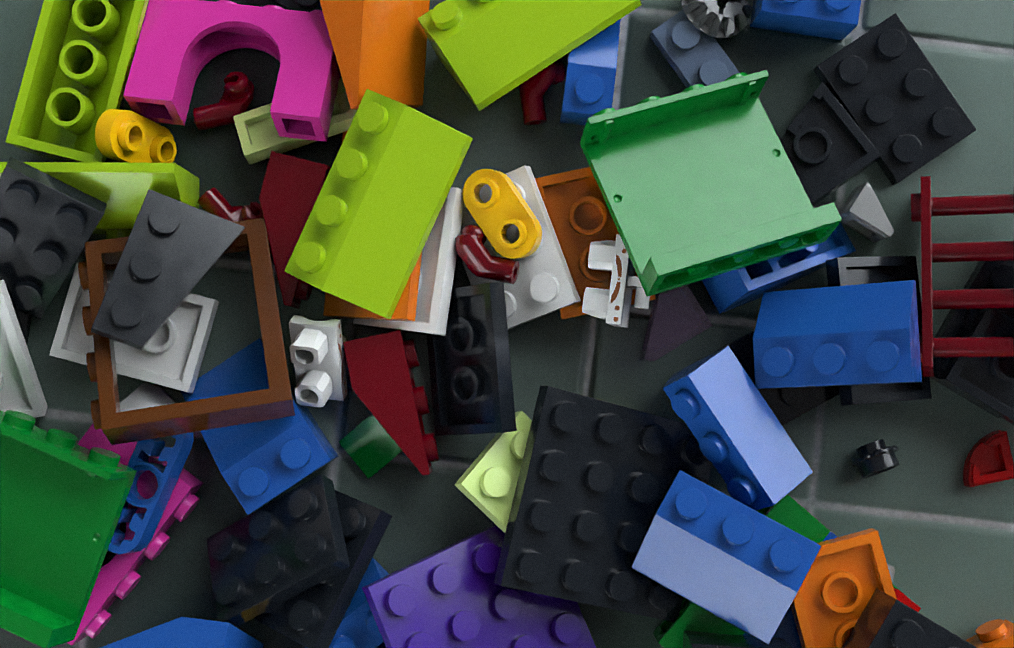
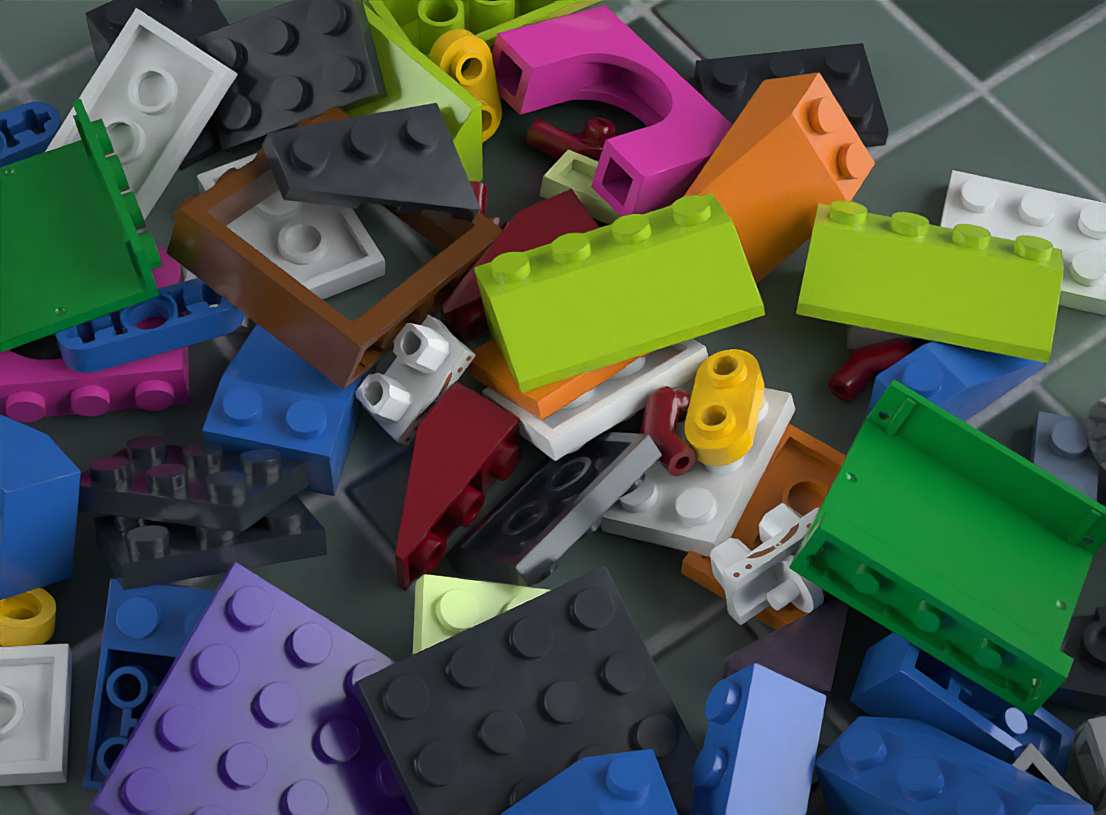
camera: 45 degrees right, 30 degrees down
green slope [339,414,402,479] -> none

